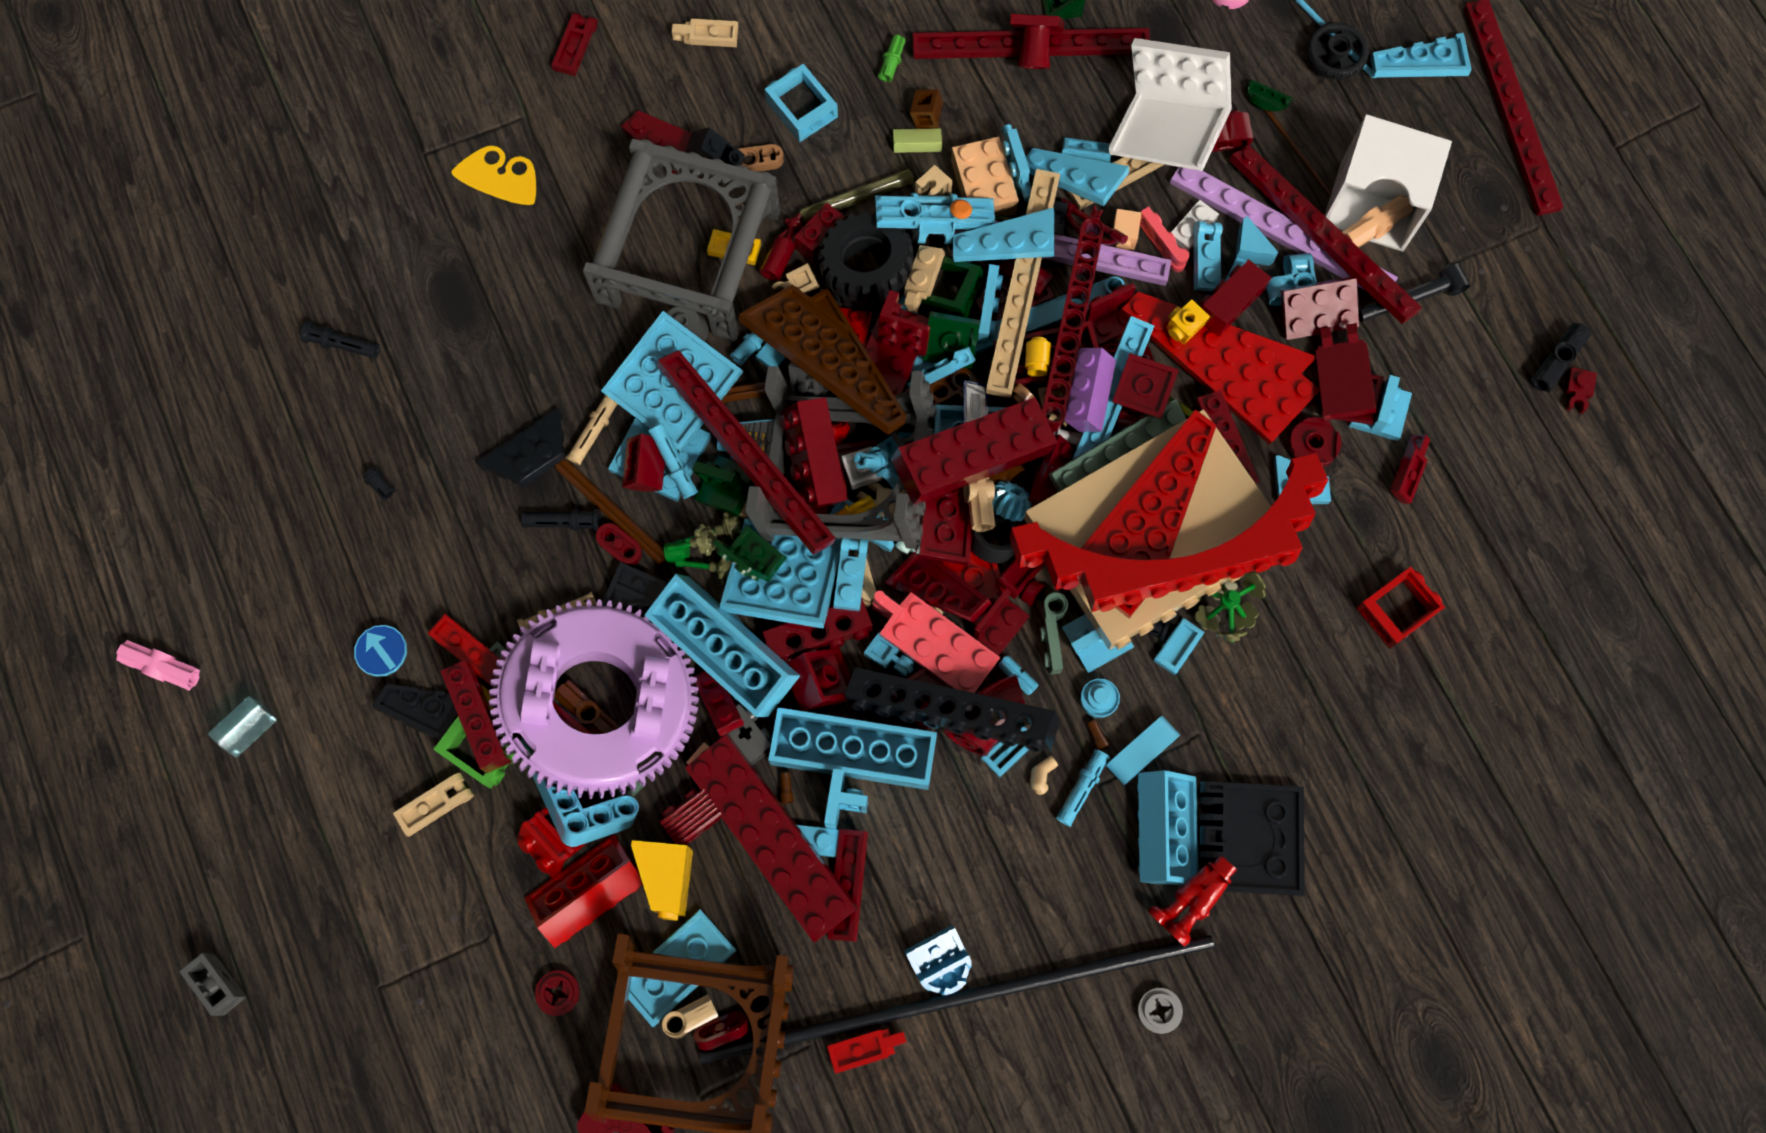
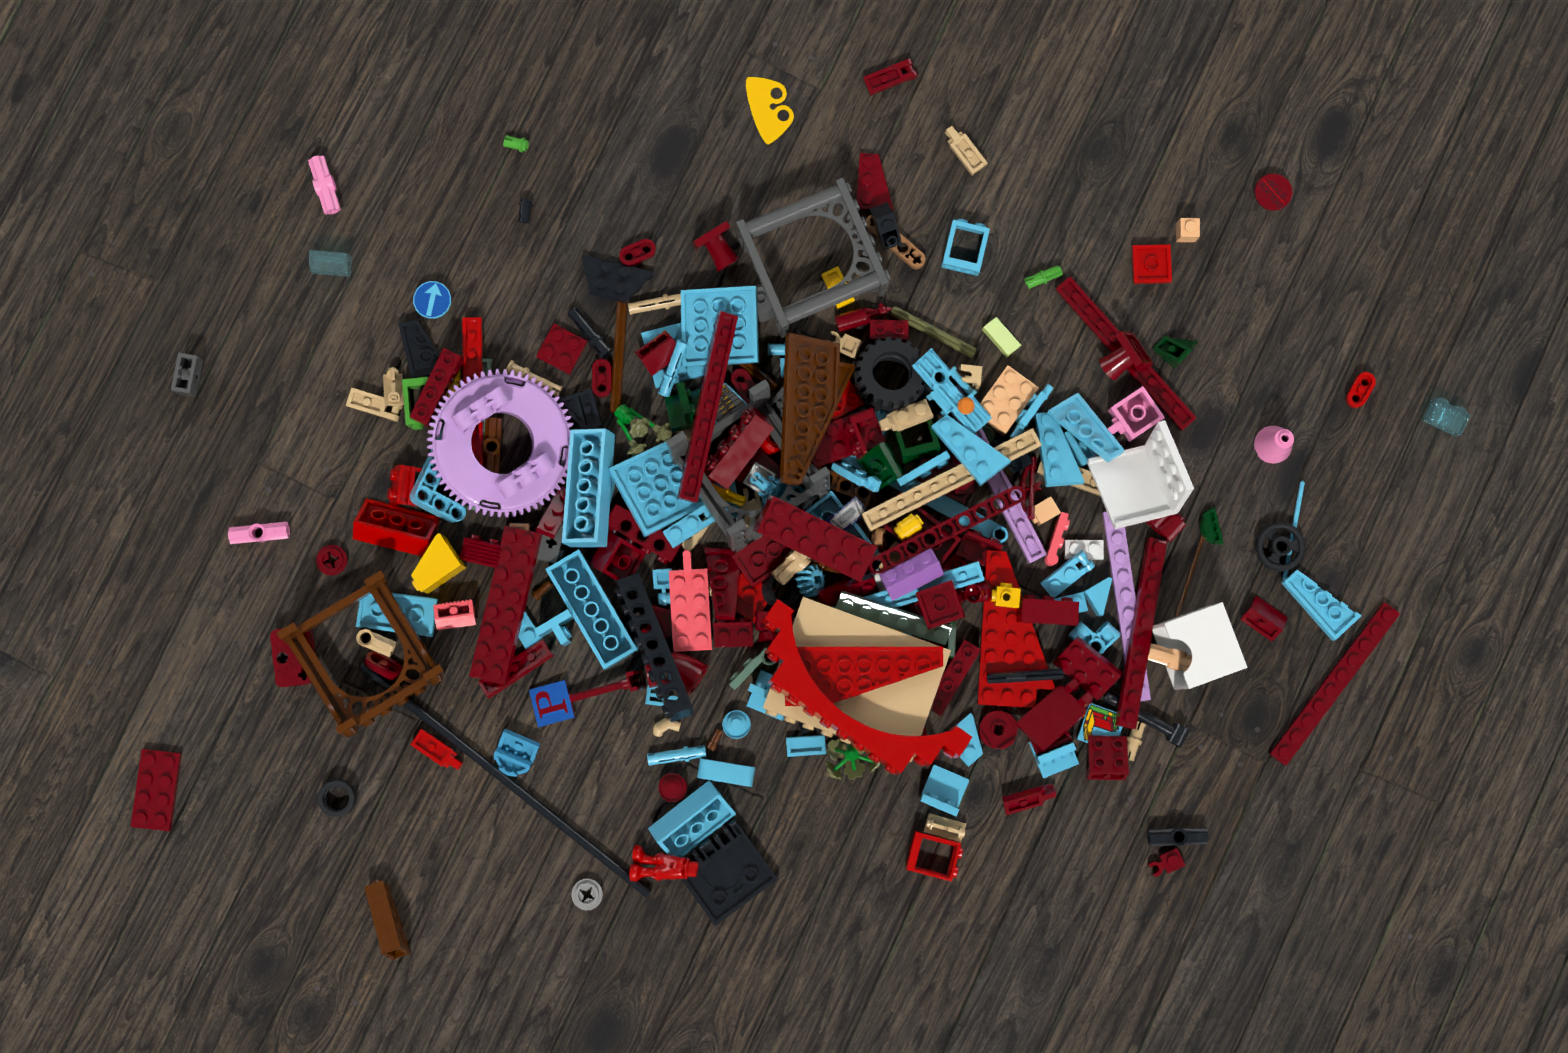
camera: 45 degrees right, 10 degrees up
black pin [300,321,380,359] -> none
dark green bracket [712,525,787,582] -> none
reddish brown brick [910,89,943,129] -> none
medium azure piece [998,655,1038,695] -> none
none -> bright pink piece [228,522,290,544]
none -> tan hinge [383,367,404,406]
none -> coral brick [433,599,476,630]
none -> bright green pin [503,135,529,153]
none -> piece [529,670,646,727]
none -> dark red plate [536,324,588,375]
none -> dark red plate [619,239,656,266]
none -> dark red plate [658,773,687,802]
none -> dark red plant [692,221,740,272]
none -> dark red plate [731,369,755,404]
none -> medium azure bracket [919,765,969,817]
none -> tan hinge [924,813,966,842]
none -> dark red wheel [965,582,992,603]
none -> black axle [986,668,1064,684]
none -> medium azure wing [1047,393,1125,462]
none -> tile [1076,703,1122,743]
none -> dark red bracket [1086,735,1129,780]
none -> bright pink hinge [1108,386,1165,442]
none -> tan pin [1127,721,1146,761]
none -> dark red panel [1240,596,1288,642]

